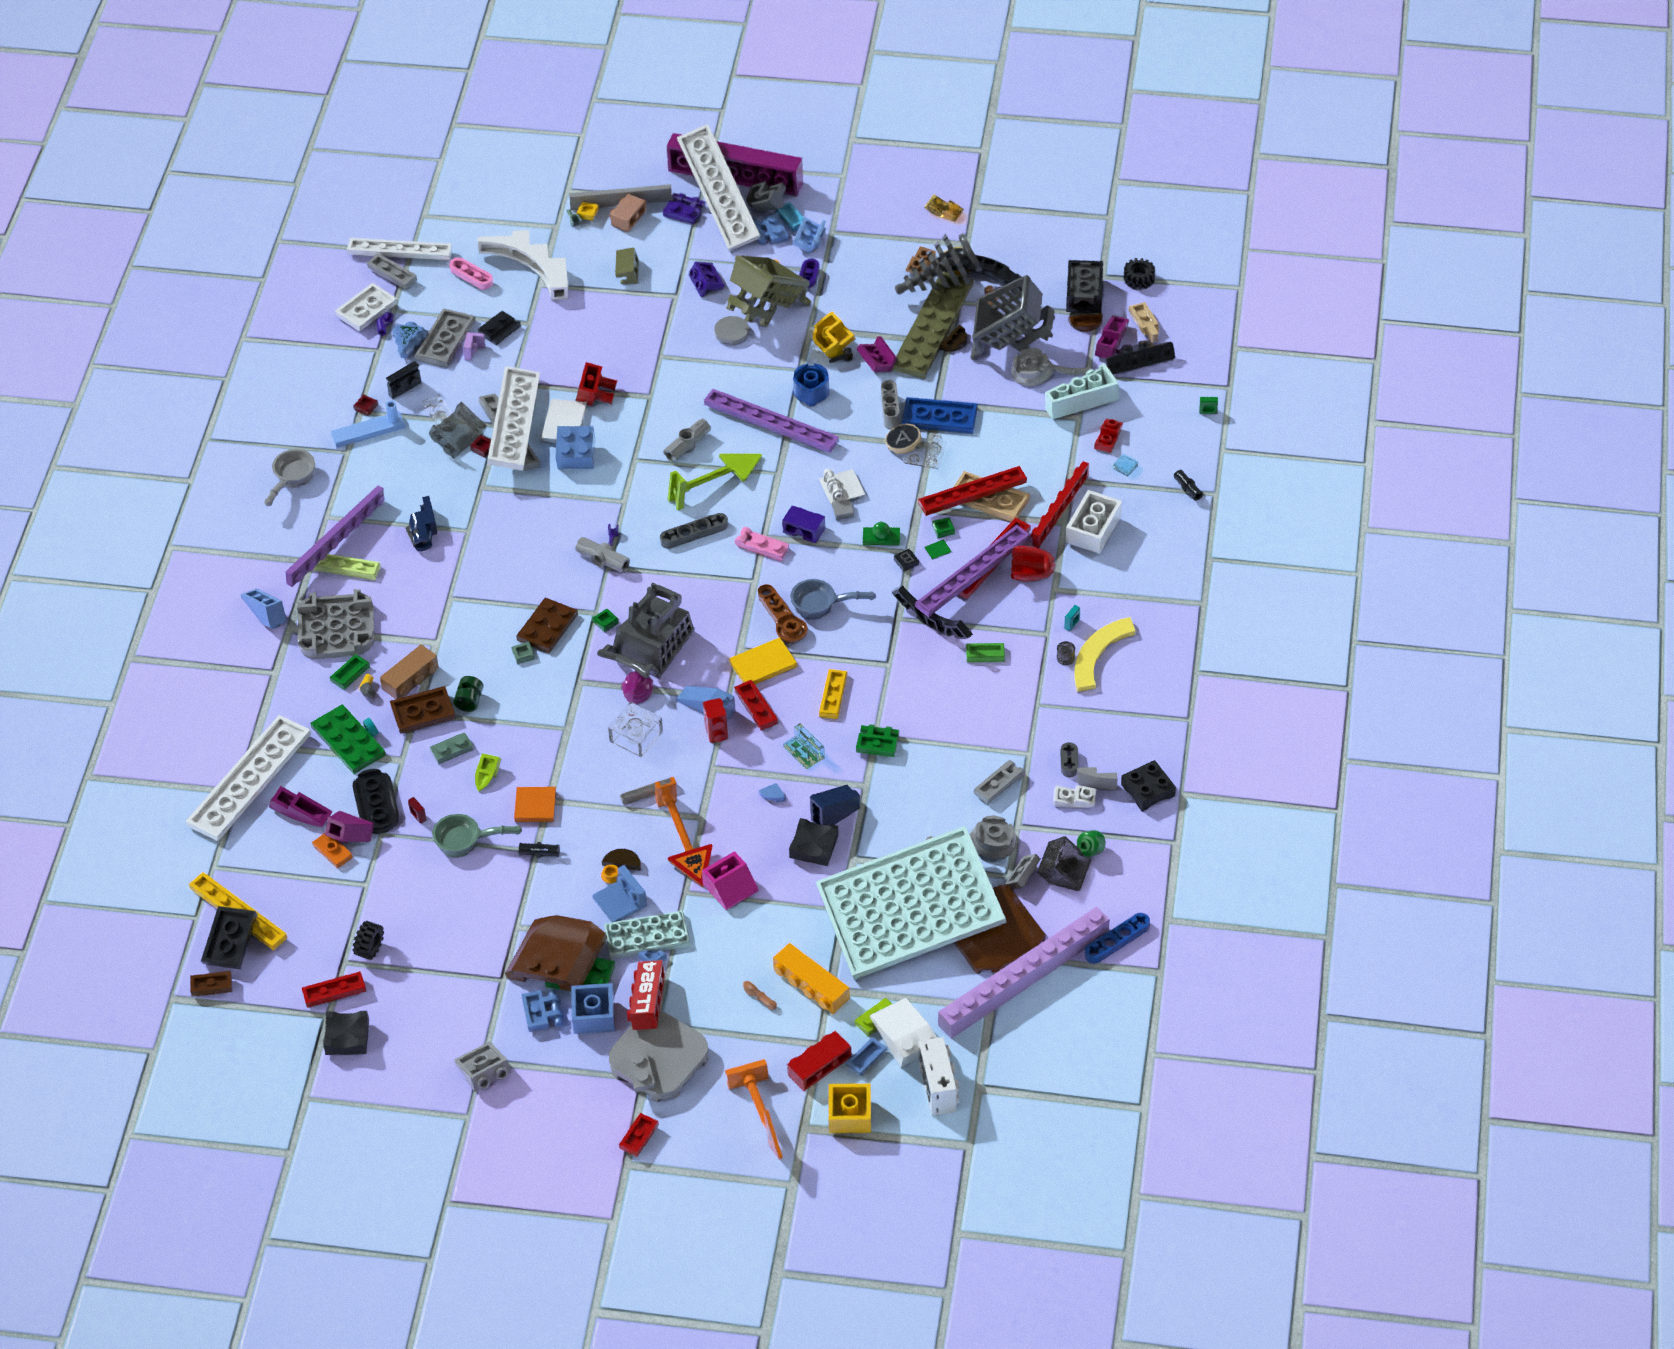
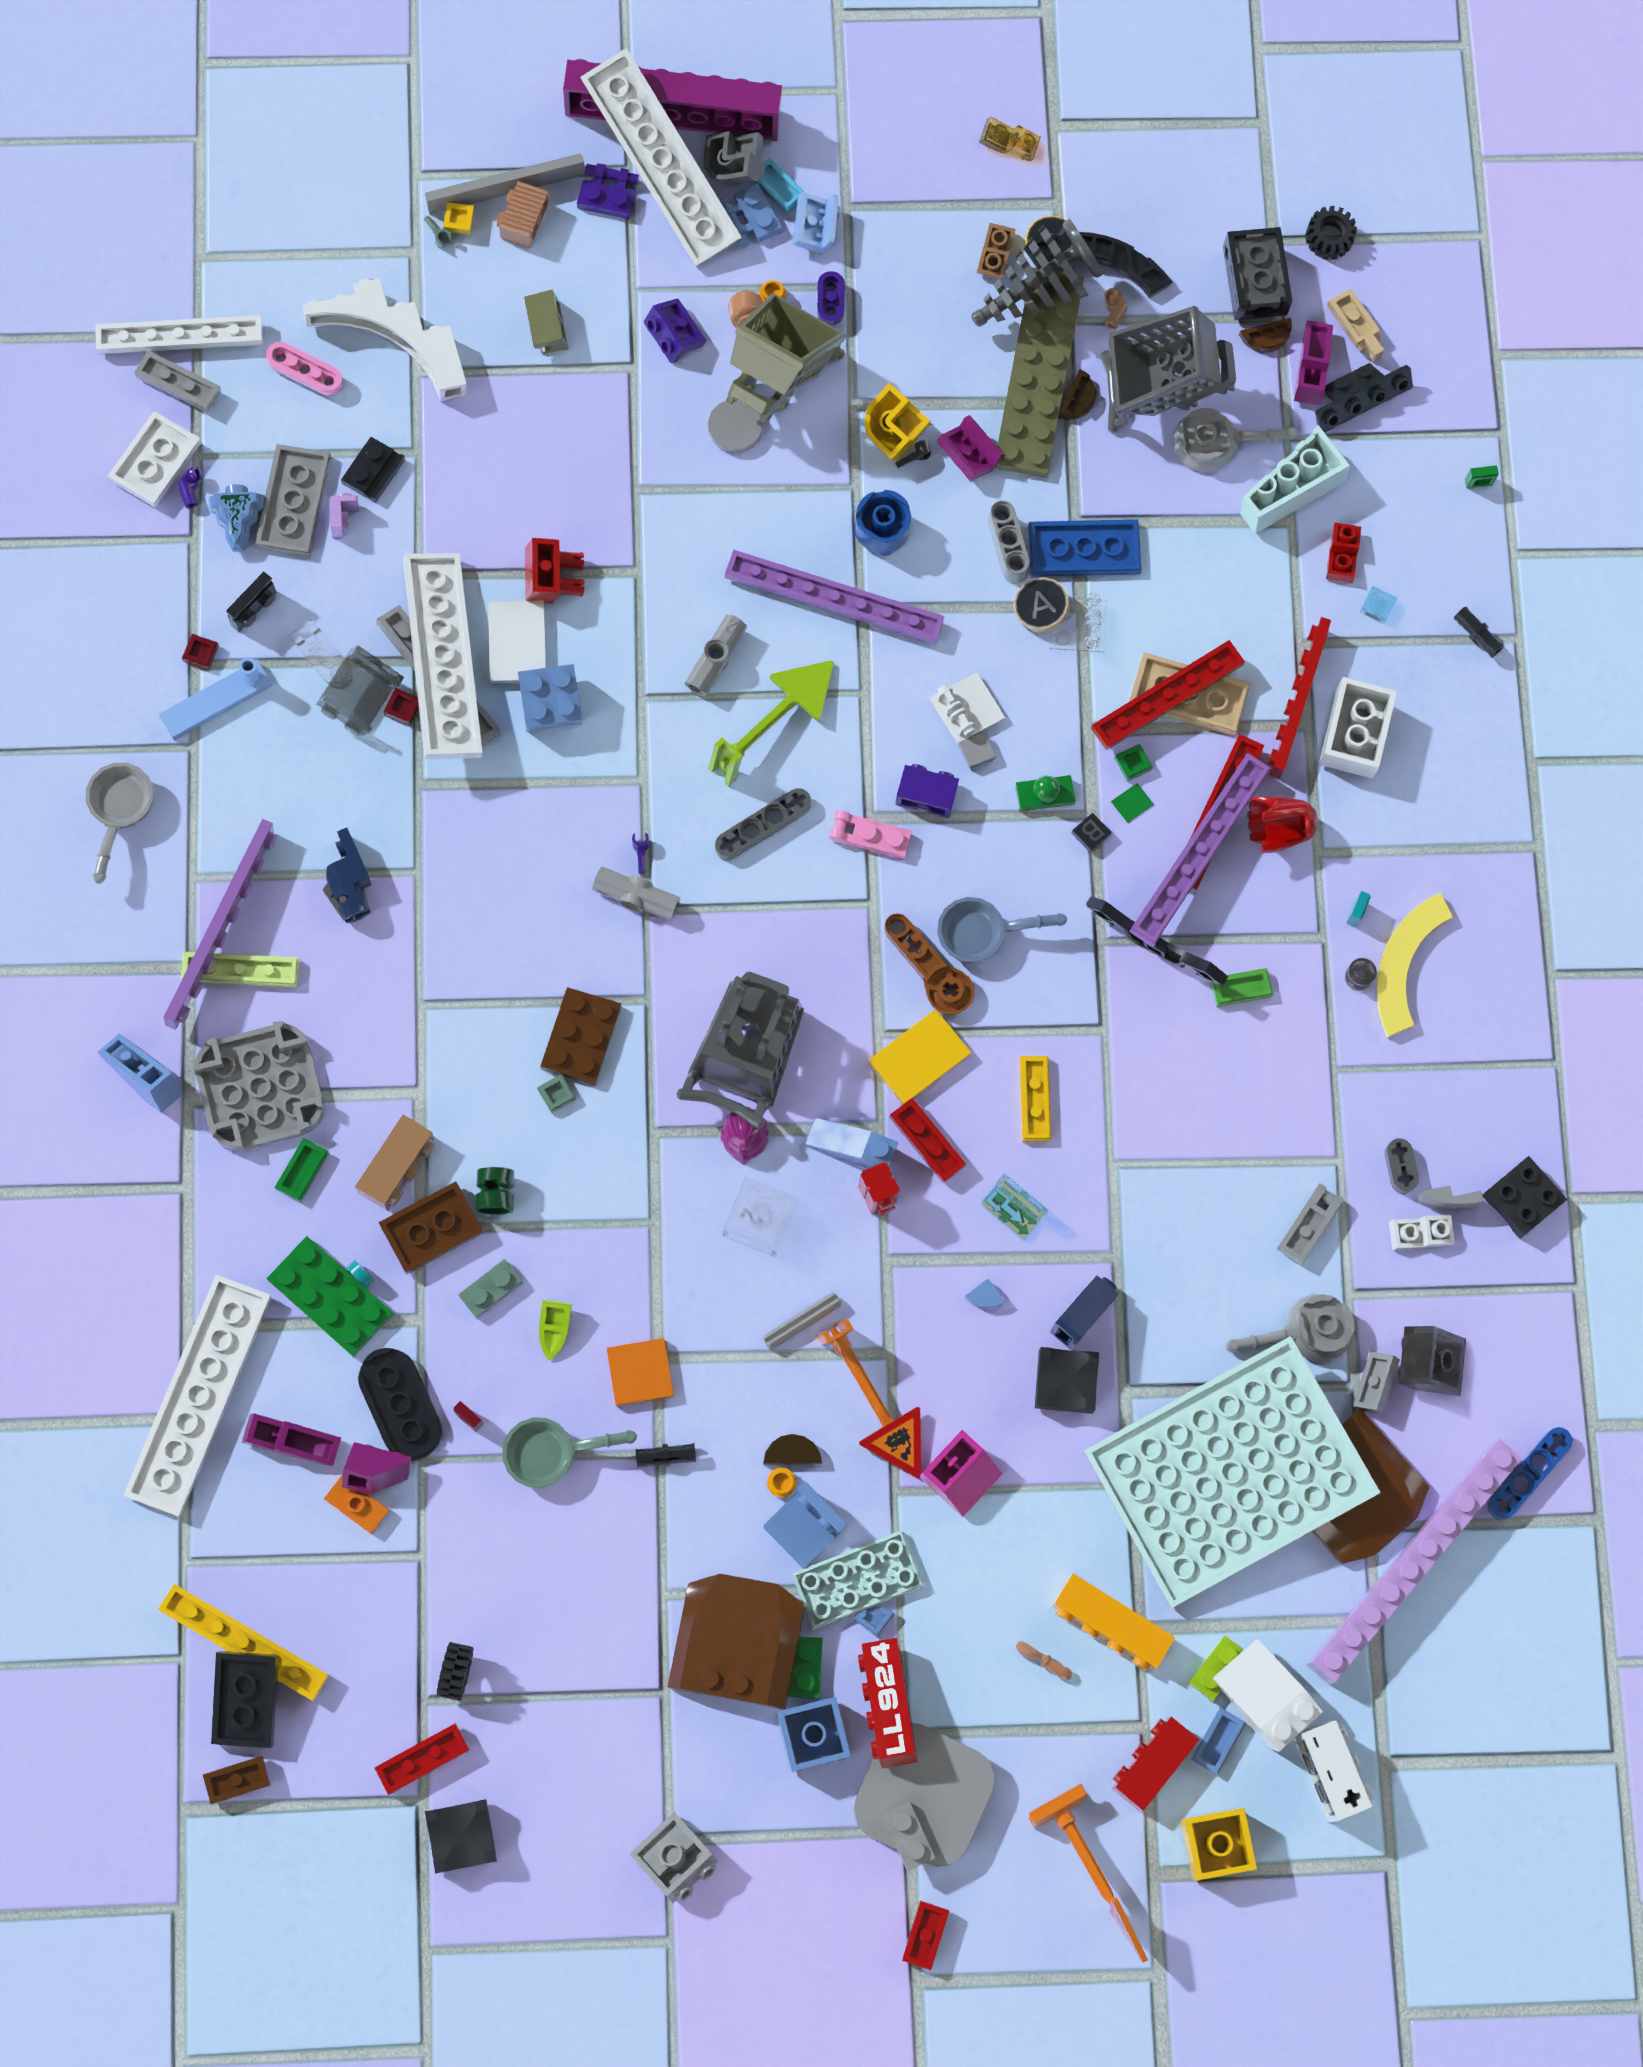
camera: 20 degrees left, 25 degrees up
dark grey arm [359,674,376,699] -> none
medium blue plate [521,989,564,1032] -> none
green tile [592,608,619,633] -> none
green plate [856,724,900,757] -> none
green head [1076,830,1106,857] -> none

